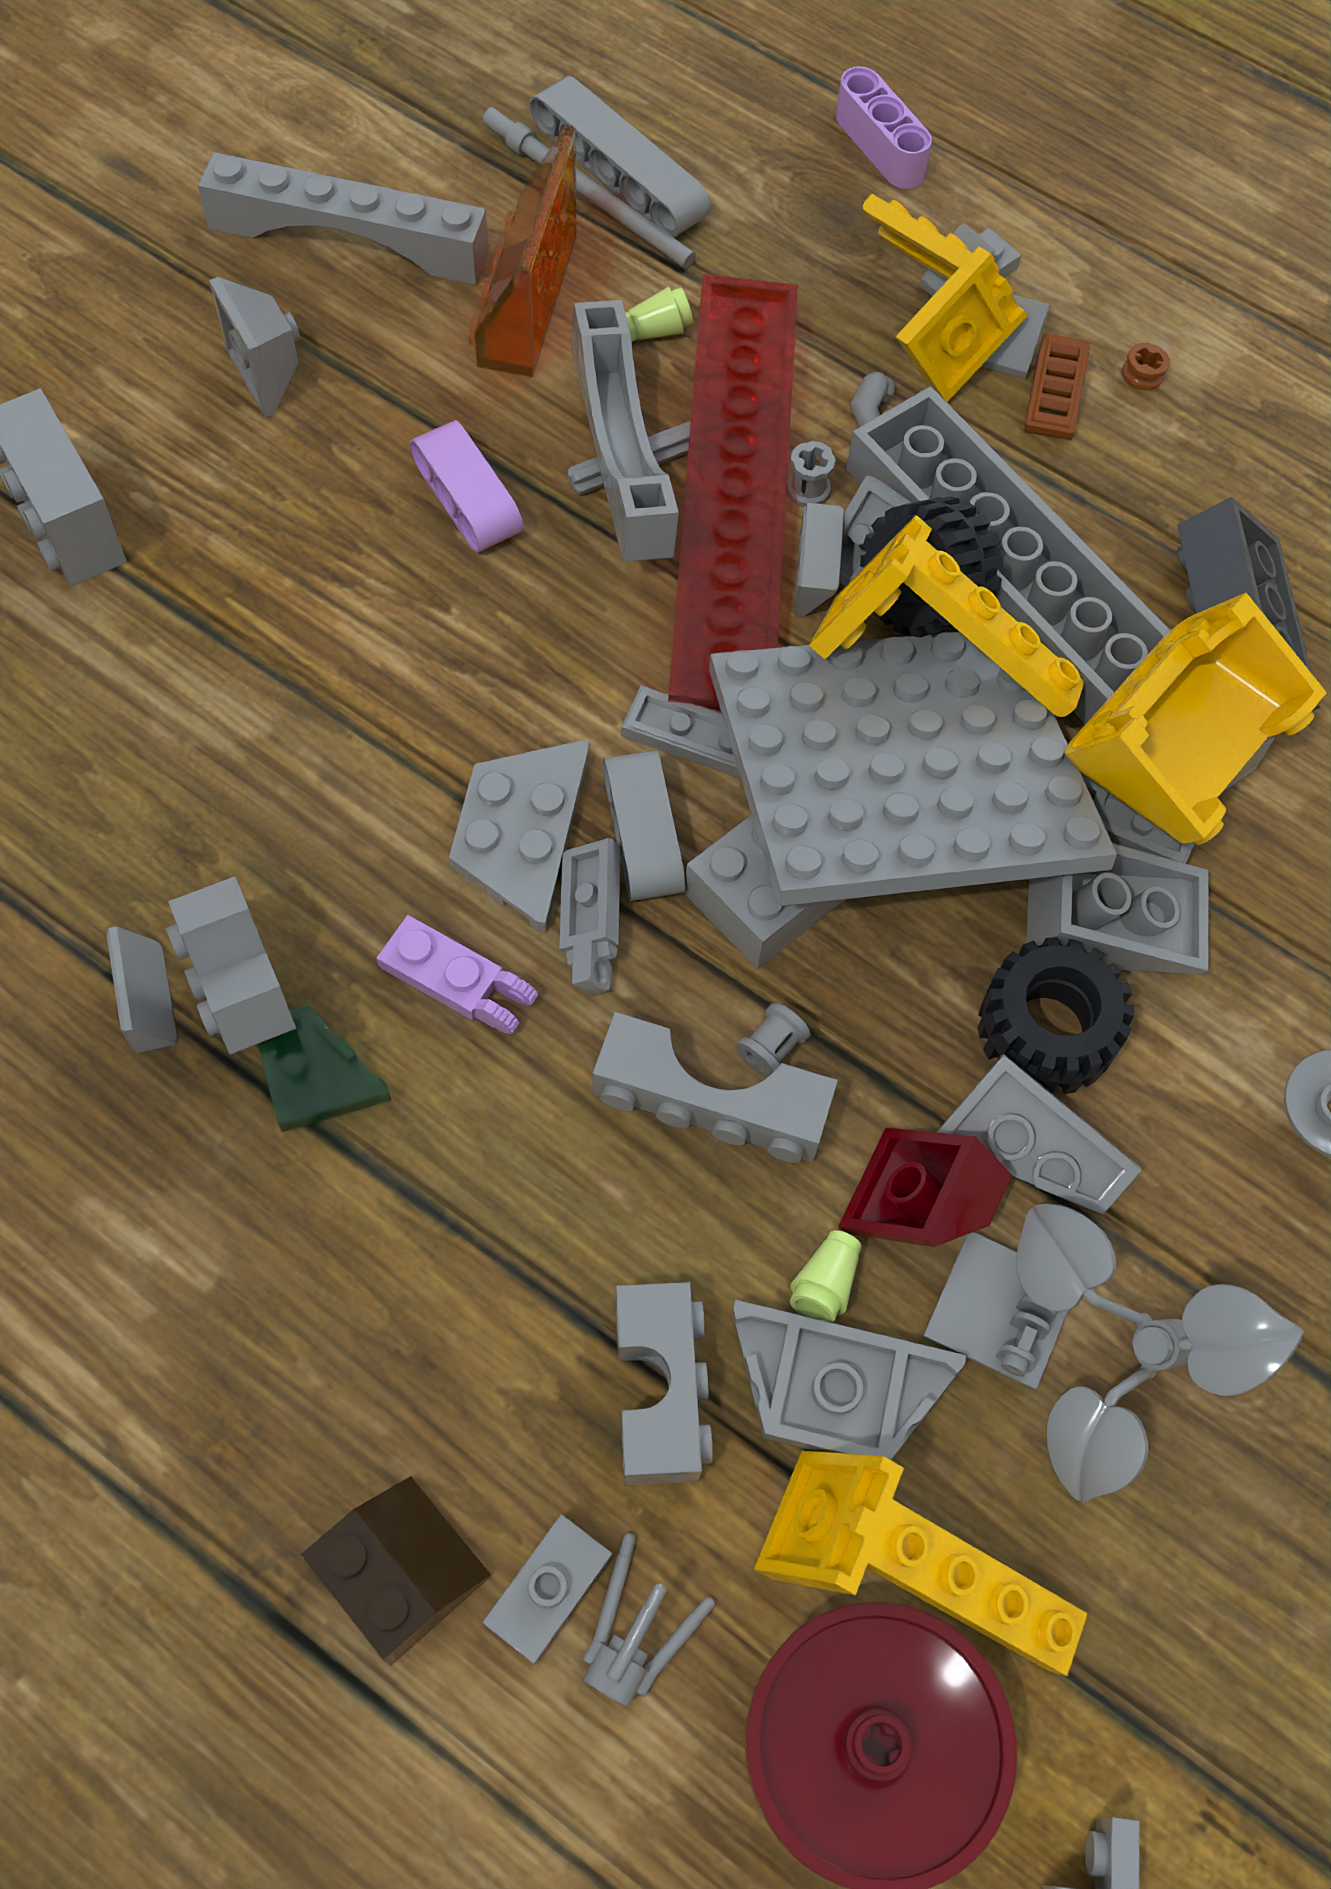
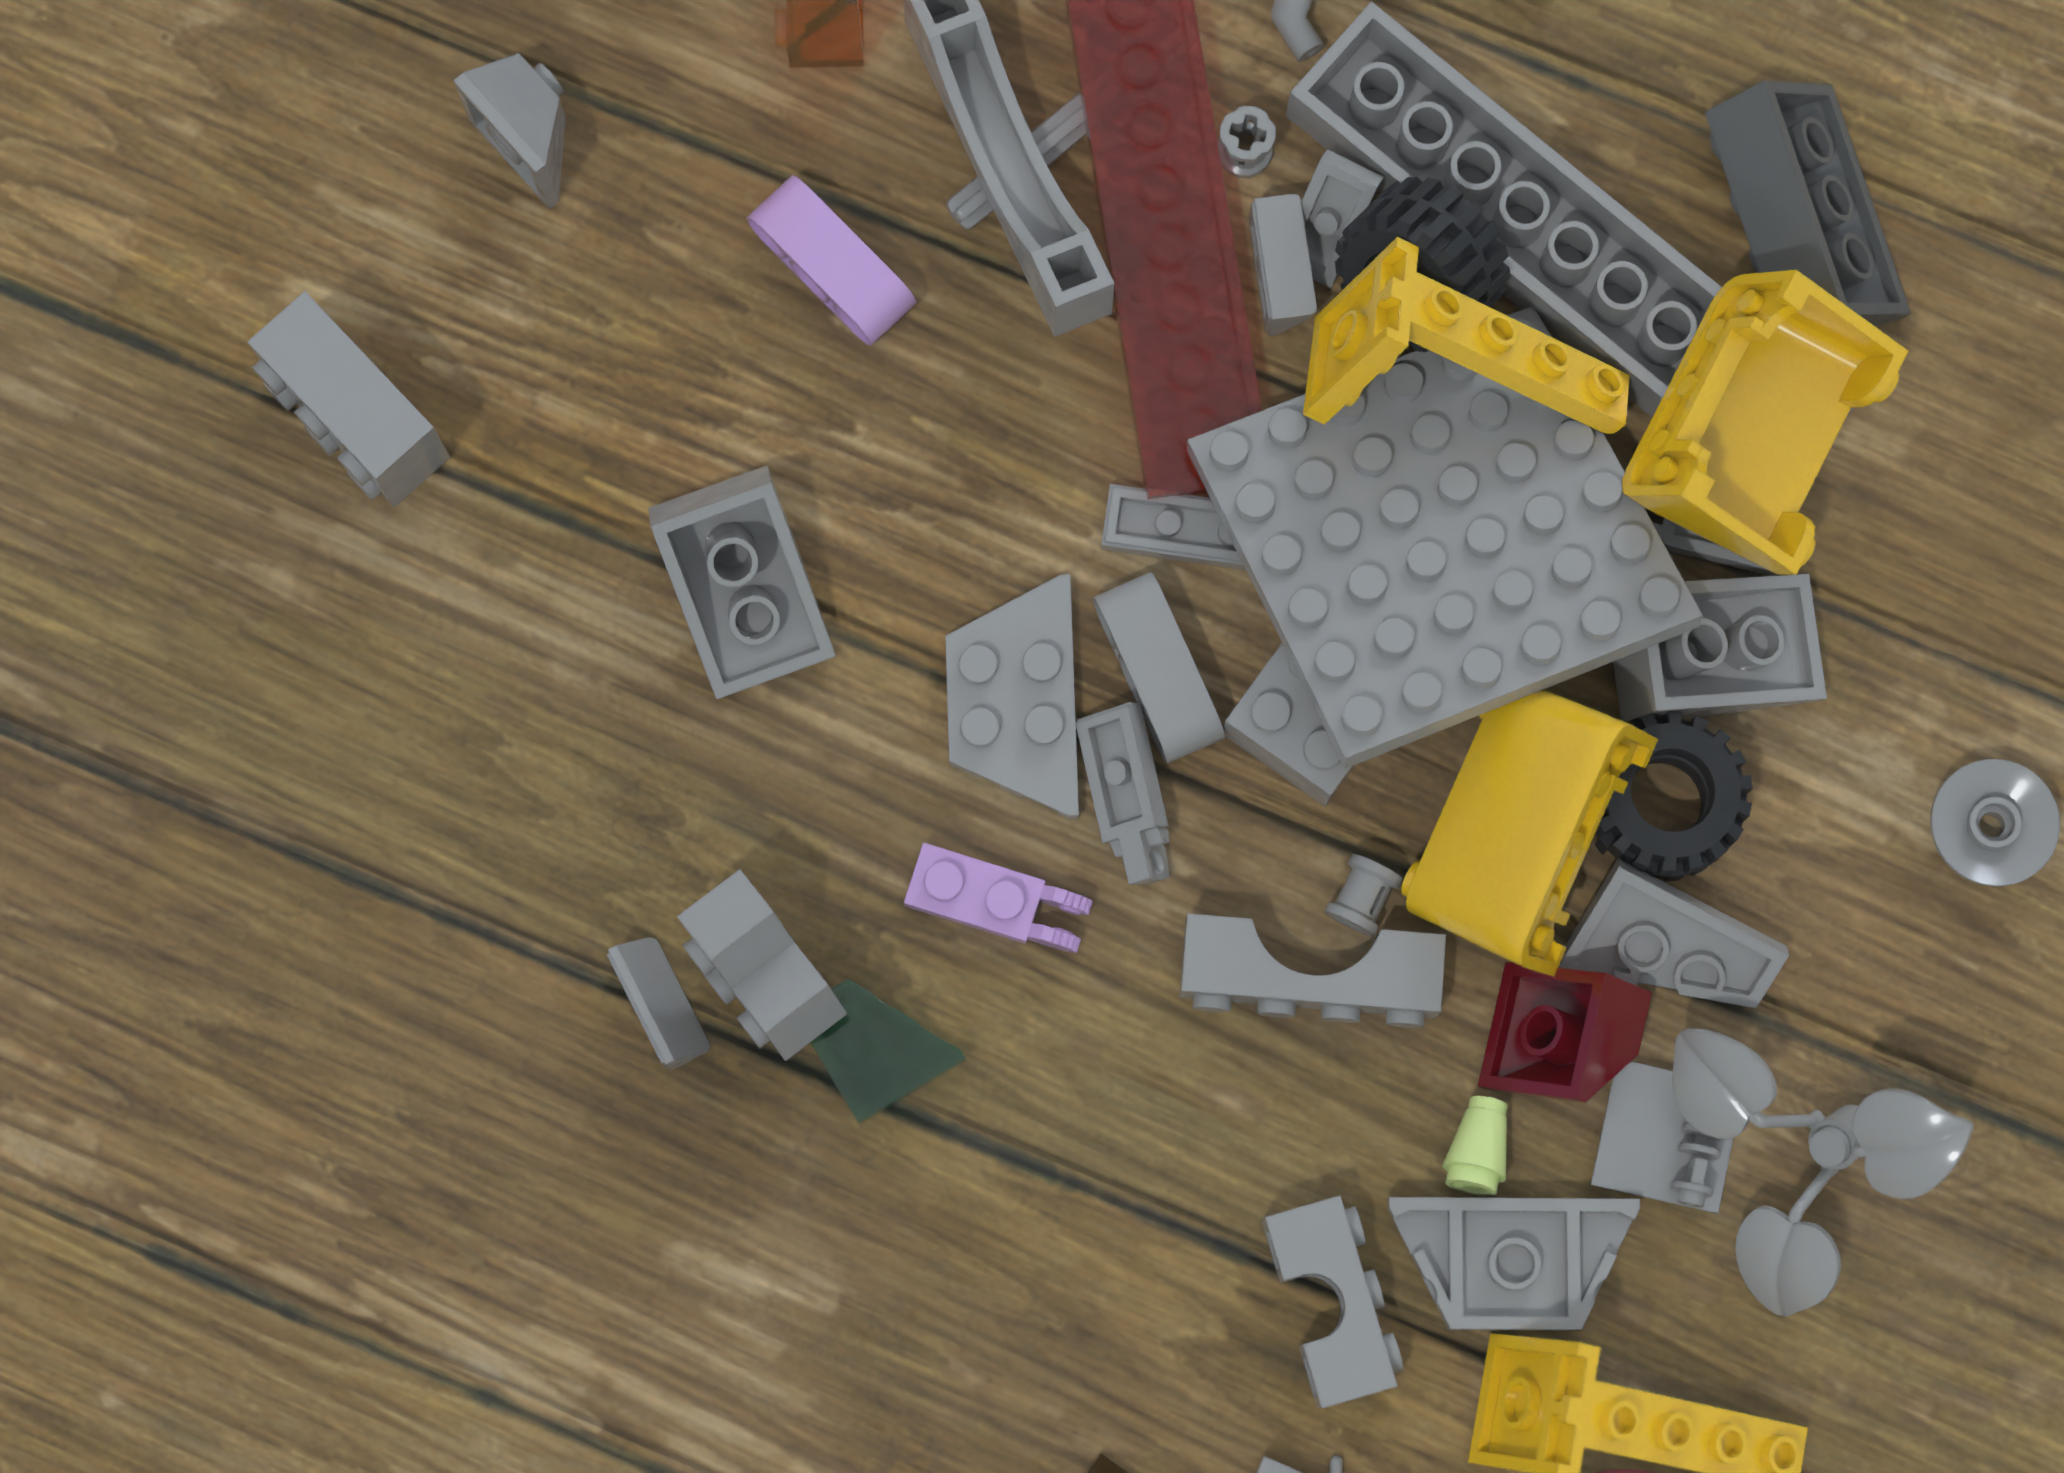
camera: 10 degrees left, 15 degrees up
none -> light grey slope [648,465,836,700]
none -> yellow windscreen [1401,689,1658,977]

